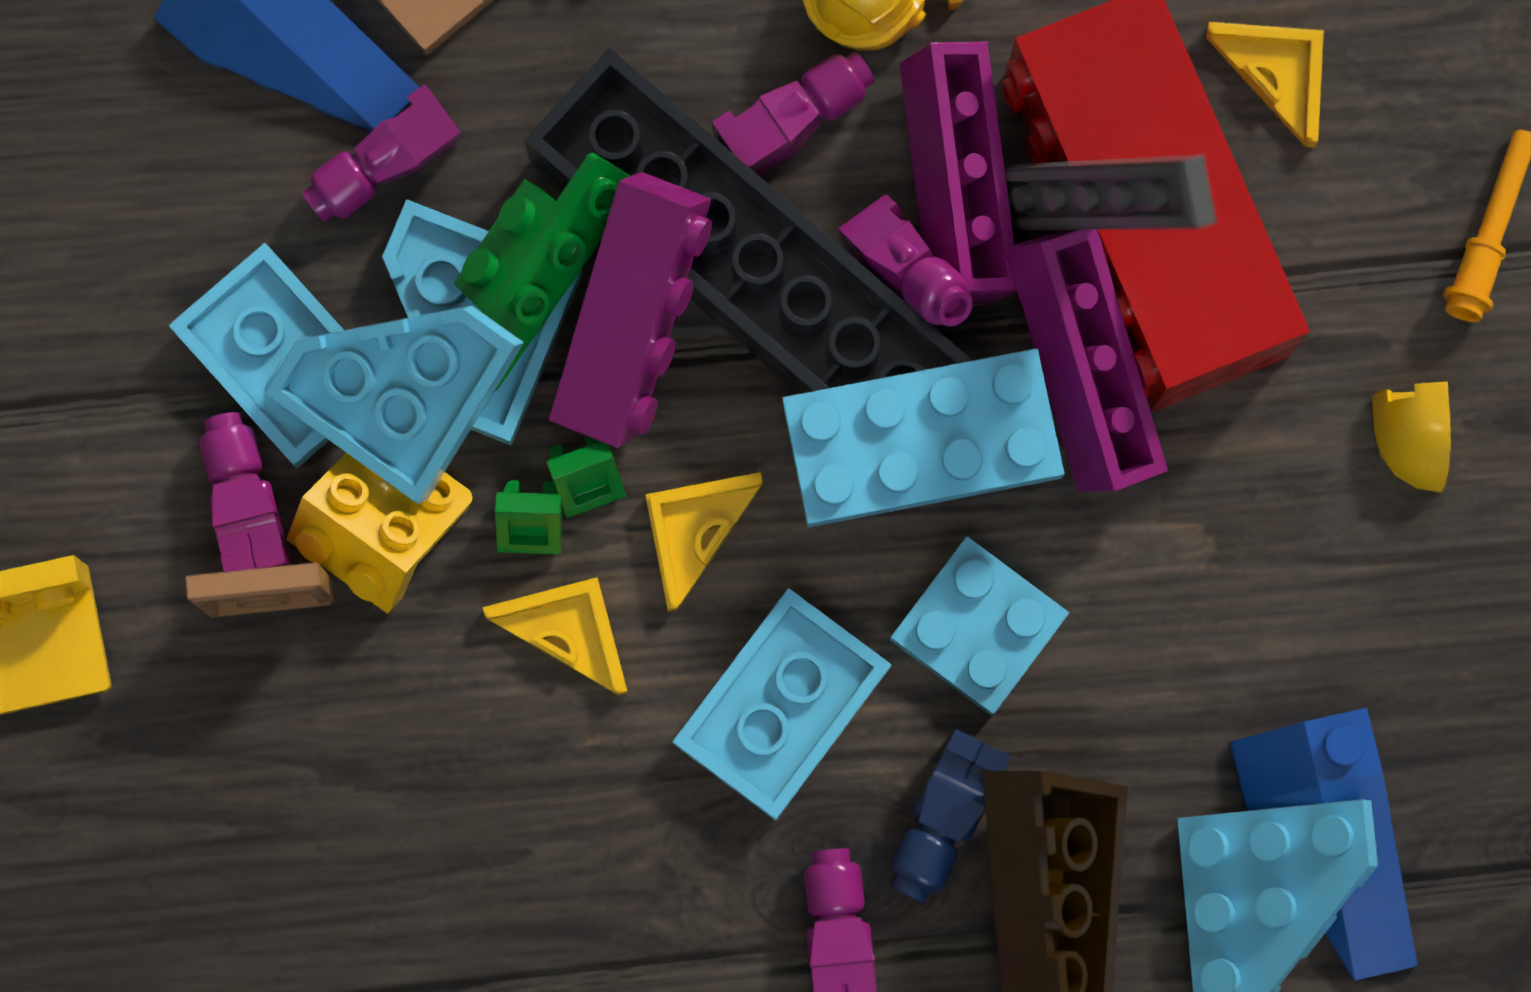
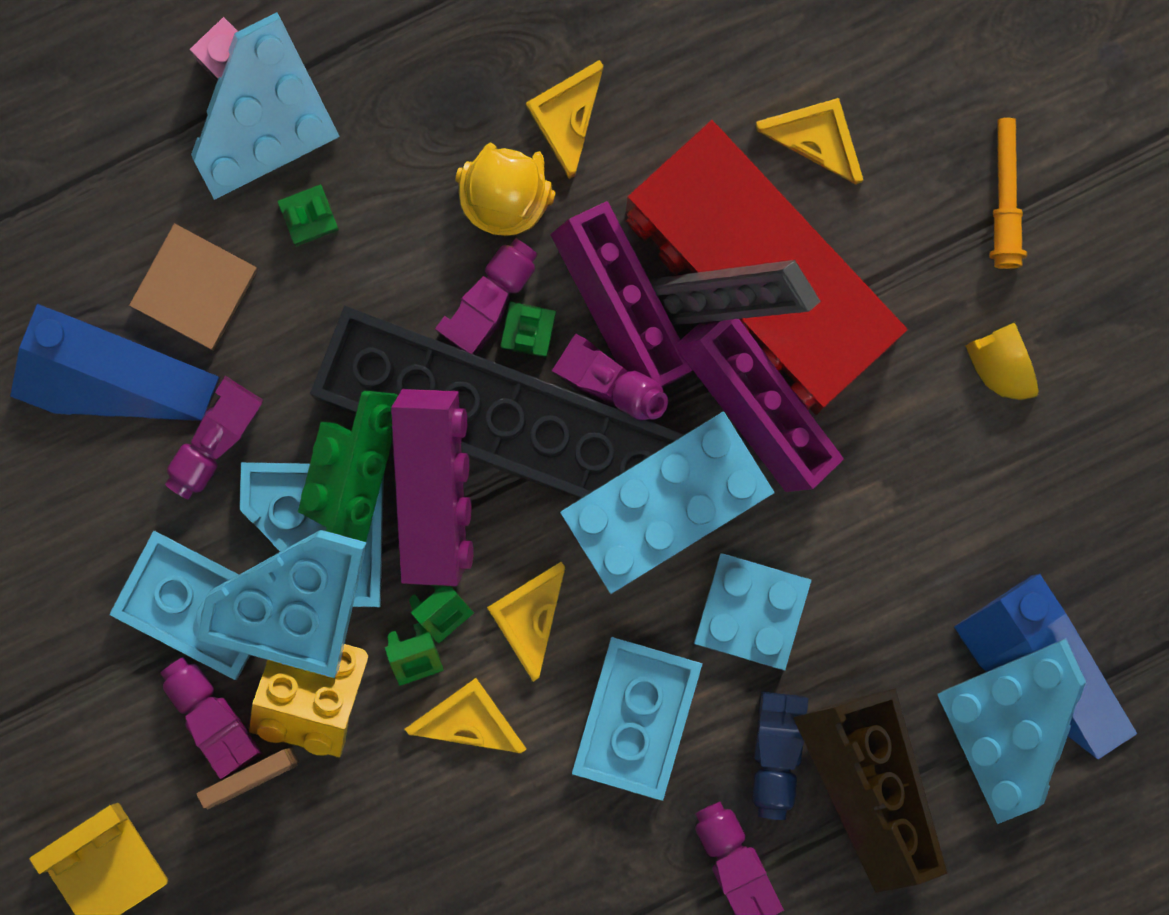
camera: 20 degrees left, 5 degrees up
none -> green tile [501,301,556,359]

